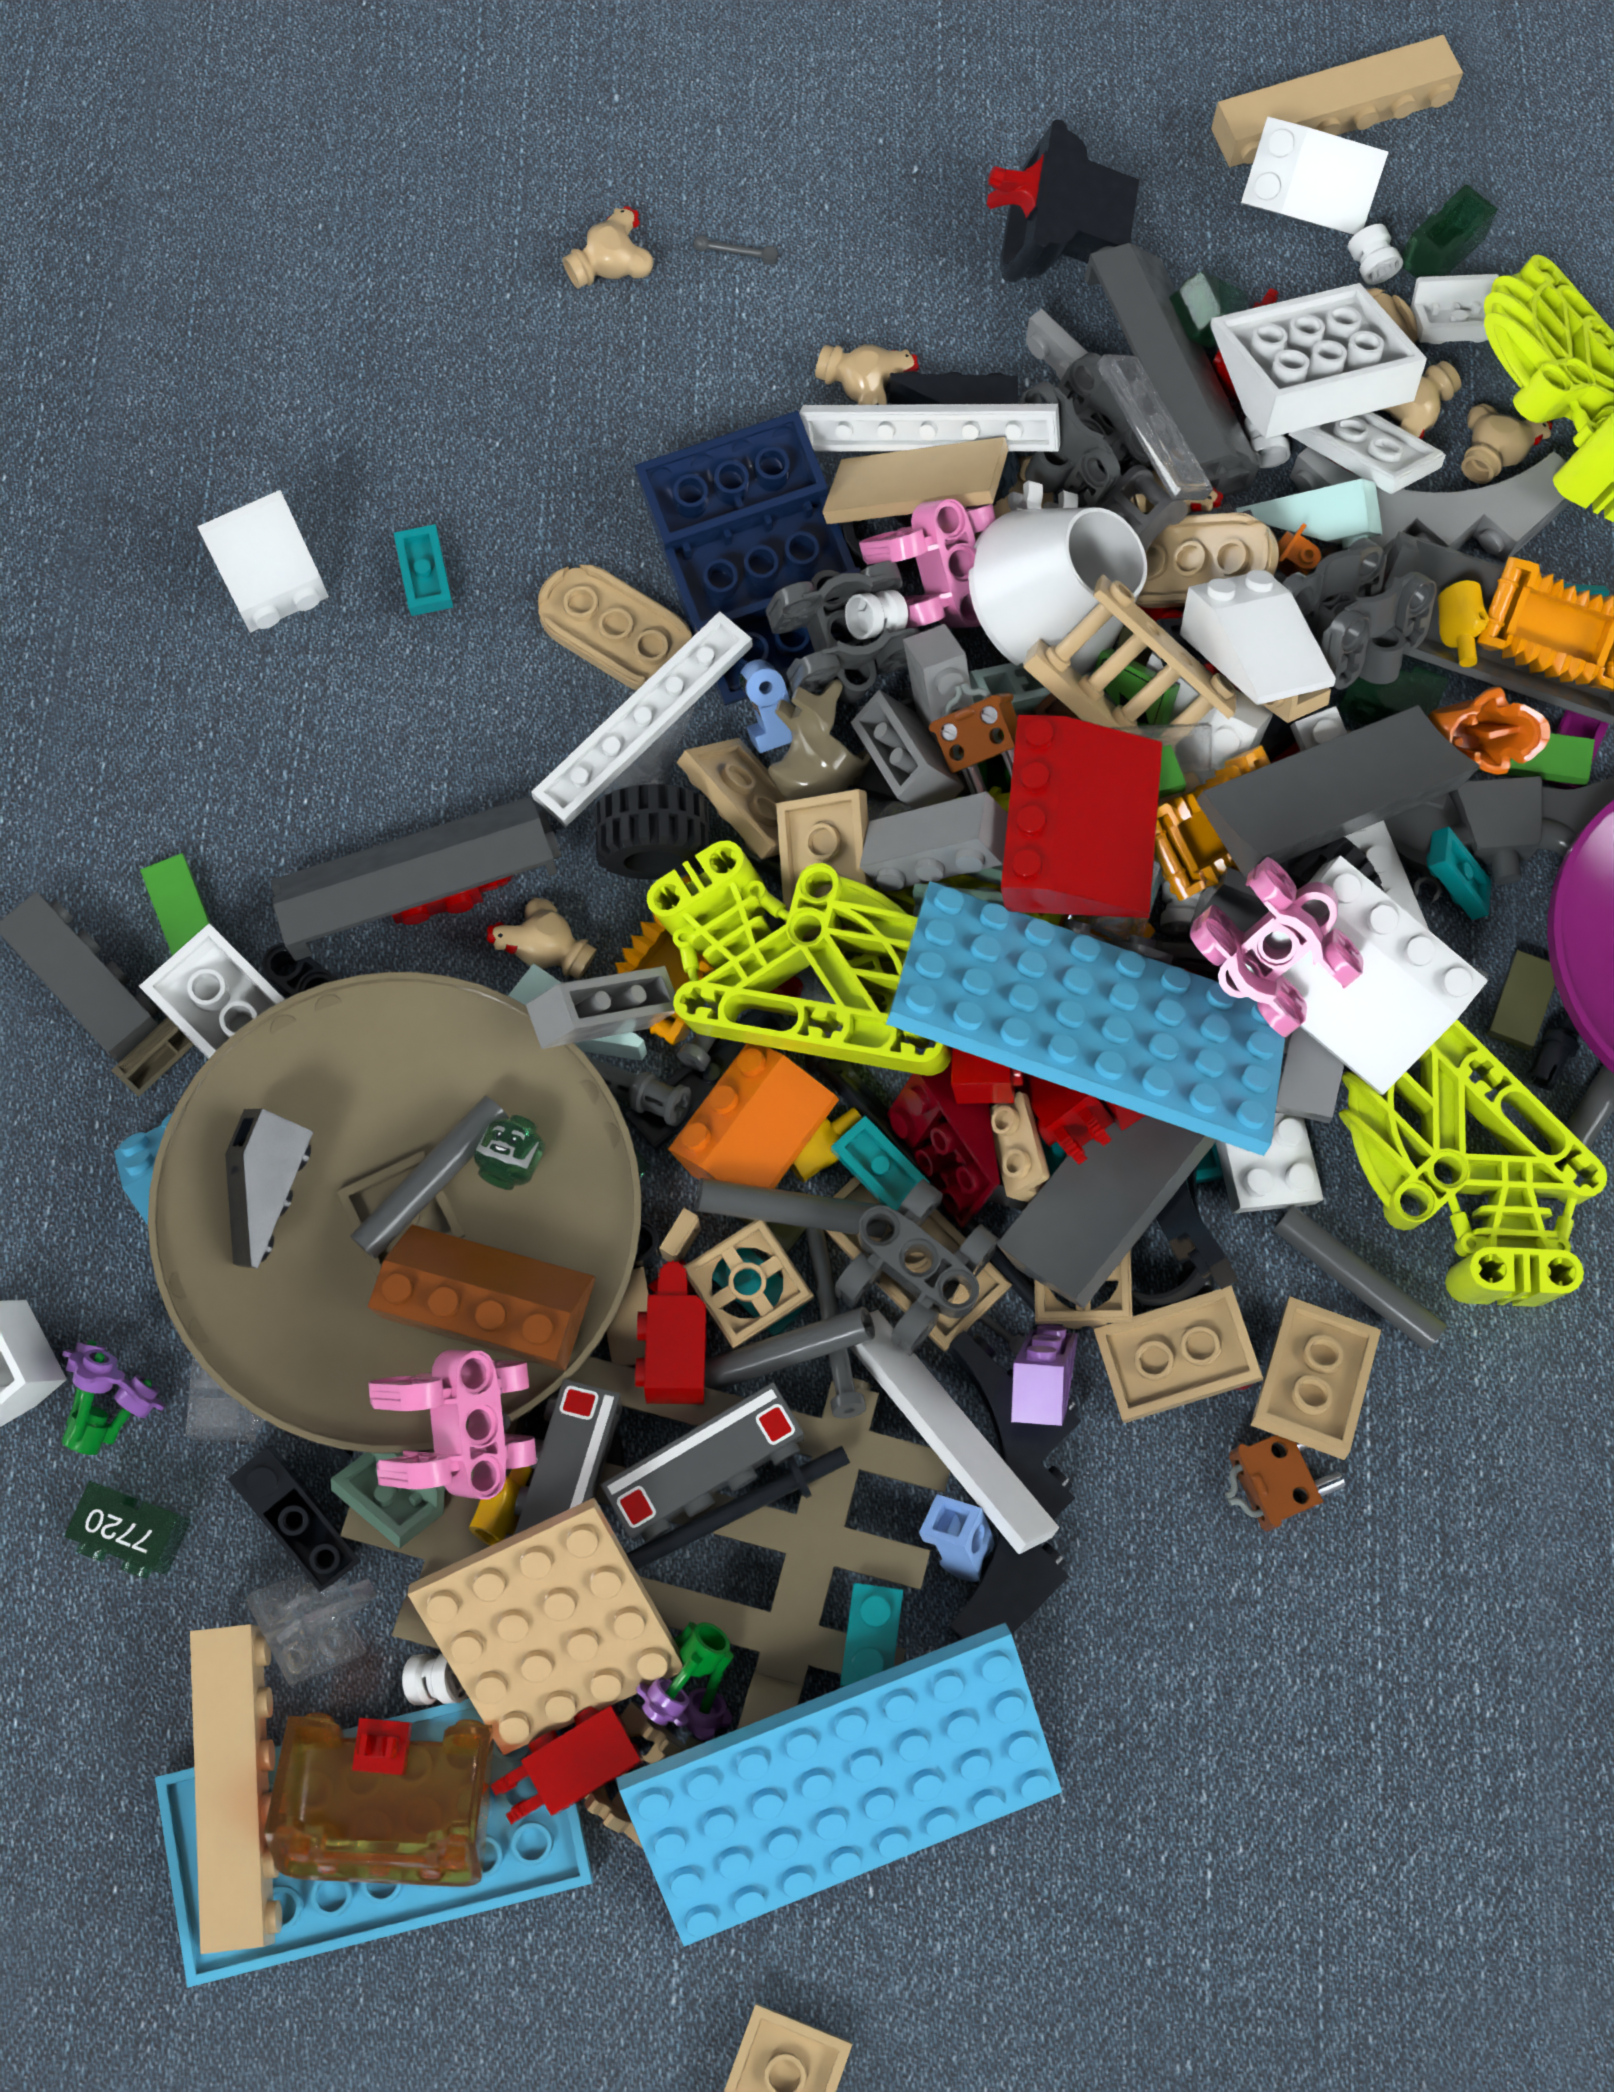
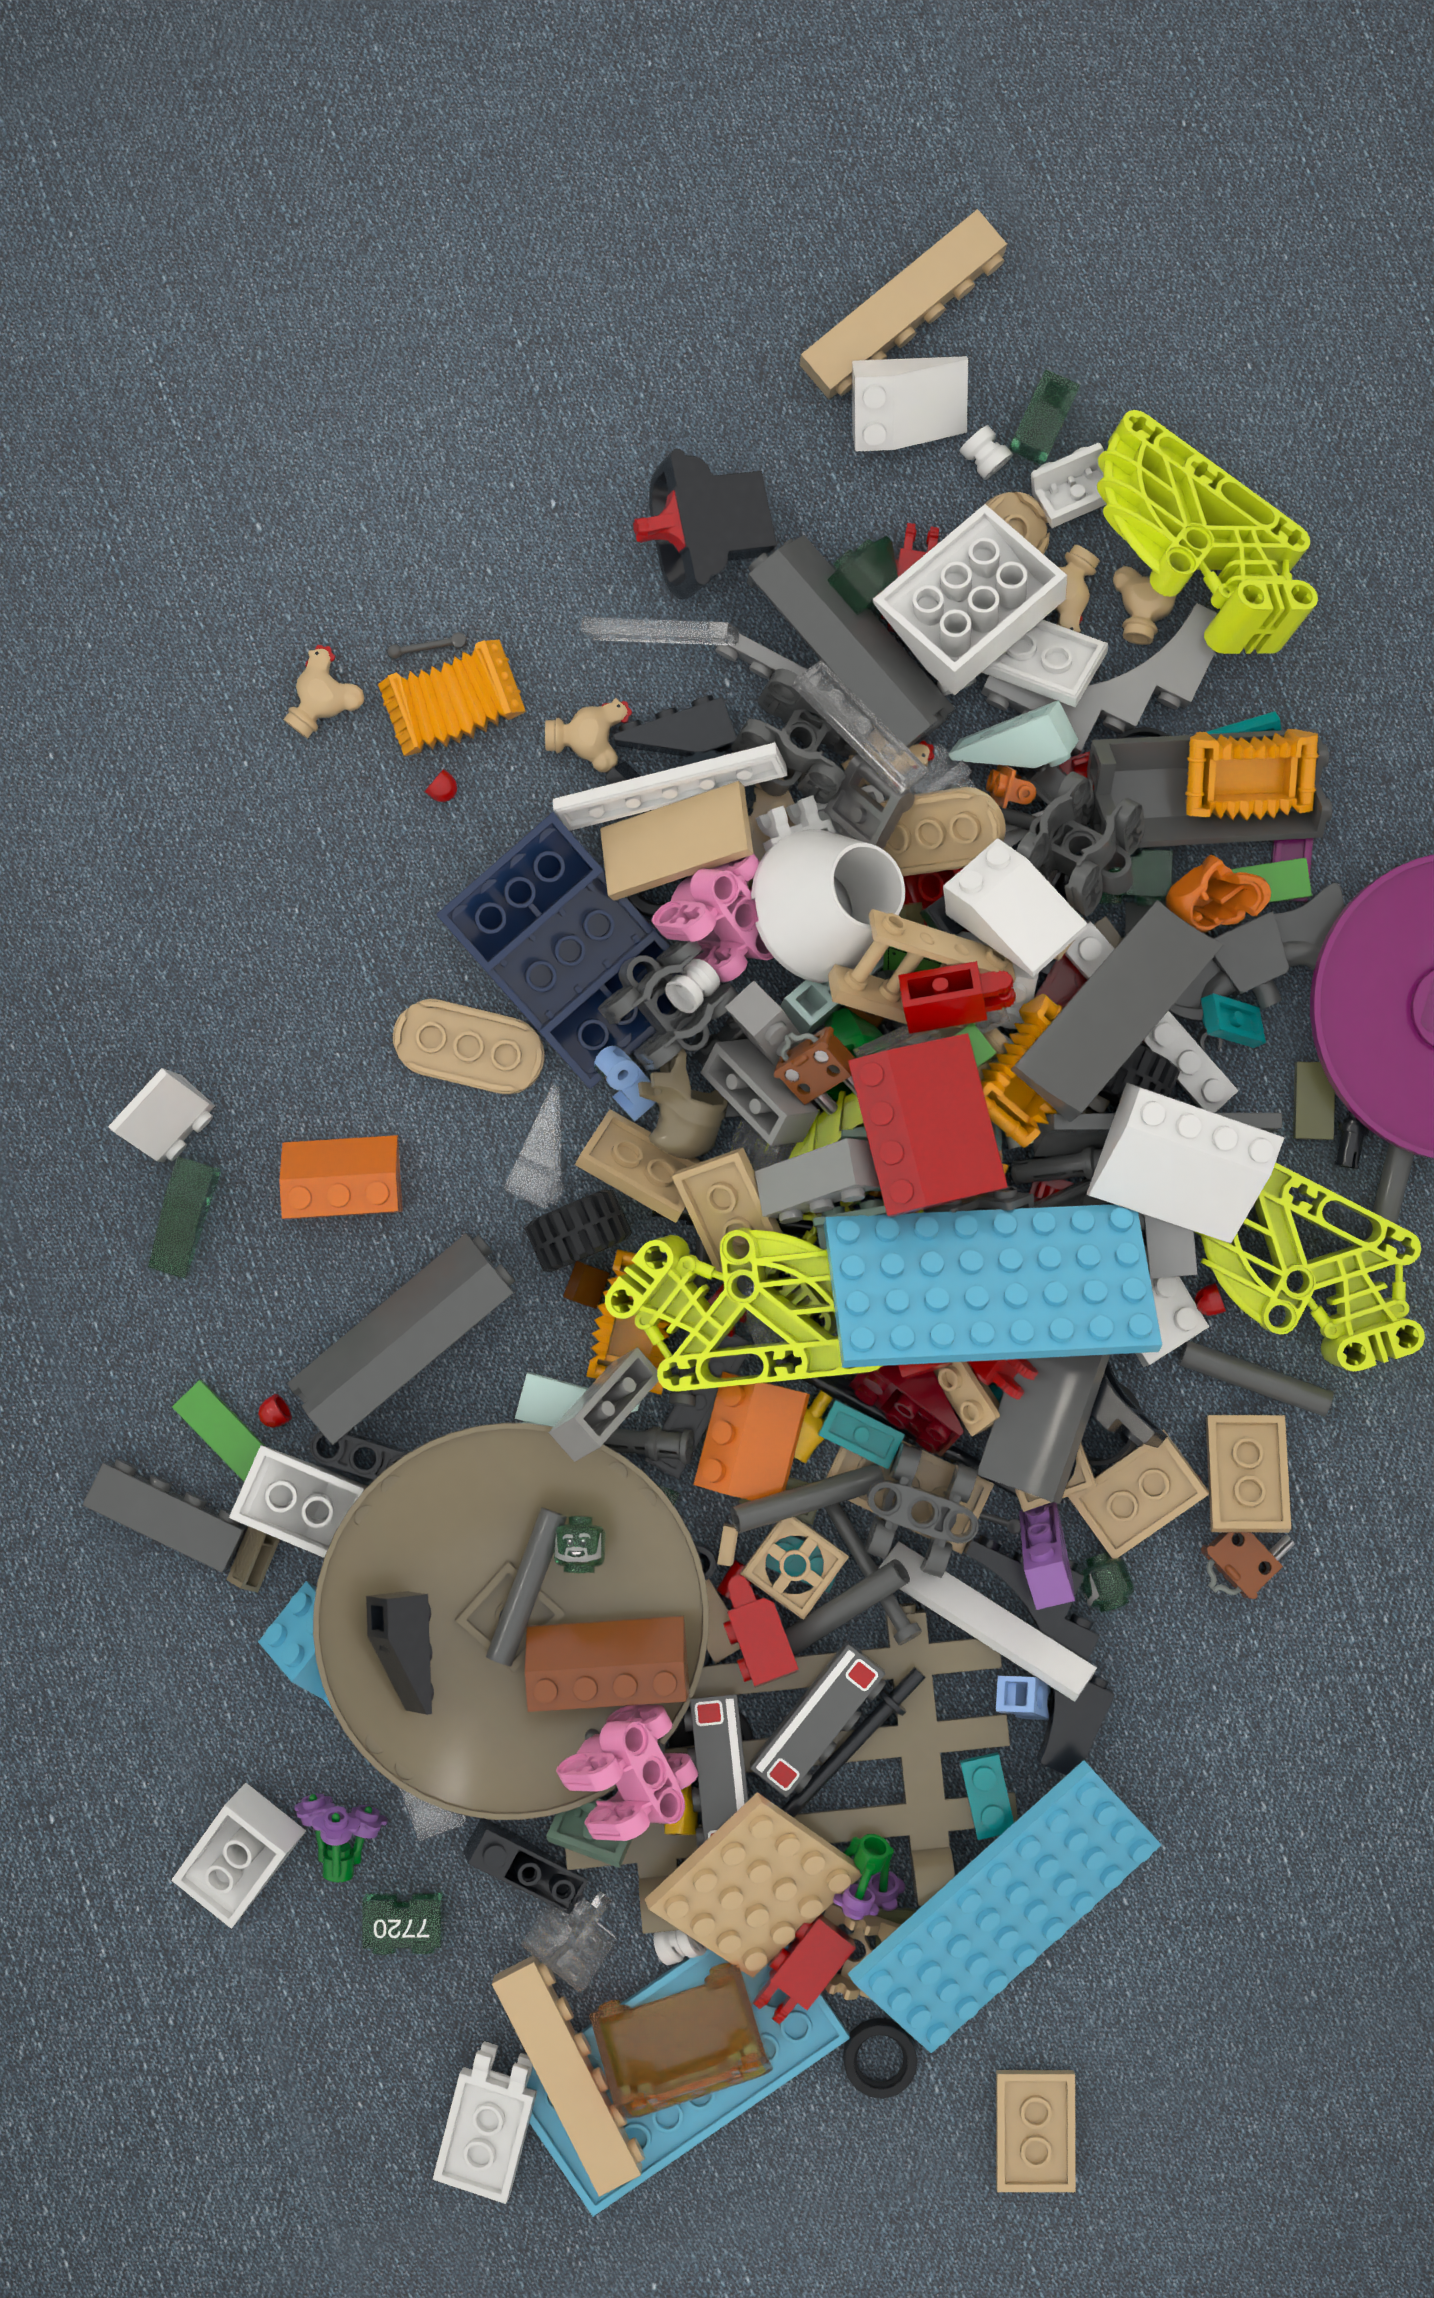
camera: 25 degrees left, 15 degrees up
red tile [352,1718,413,1775] -> none
teal plate [393,524,454,616] -> none
tan animal [487,898,597,980] -> none
white plate [531,611,753,827] -> none
bright pink piece [1190,857,1364,1038] -> none
yellow piece [1437,580,1489,667] -> none
none -> clear green slope [148,1156,222,1279]
none -> red hinge [258,1394,292,1428]
none -> orange slope [279,1135,403,1219]
none -> light orange piece [378,639,526,756]
none -> red hinge [424,769,457,802]
none -> white tile [433,2041,537,2204]
none -> reddish brown tile [563,1261,610,1309]
none -> clear tile [581,617,740,646]
none -> black tyre [843,2018,918,2099]
none -> red hinge [898,961,1016,1034]
none -> clear green head [1080,1552,1135,1613]
none -> red hinge [1195,1283,1226,1316]

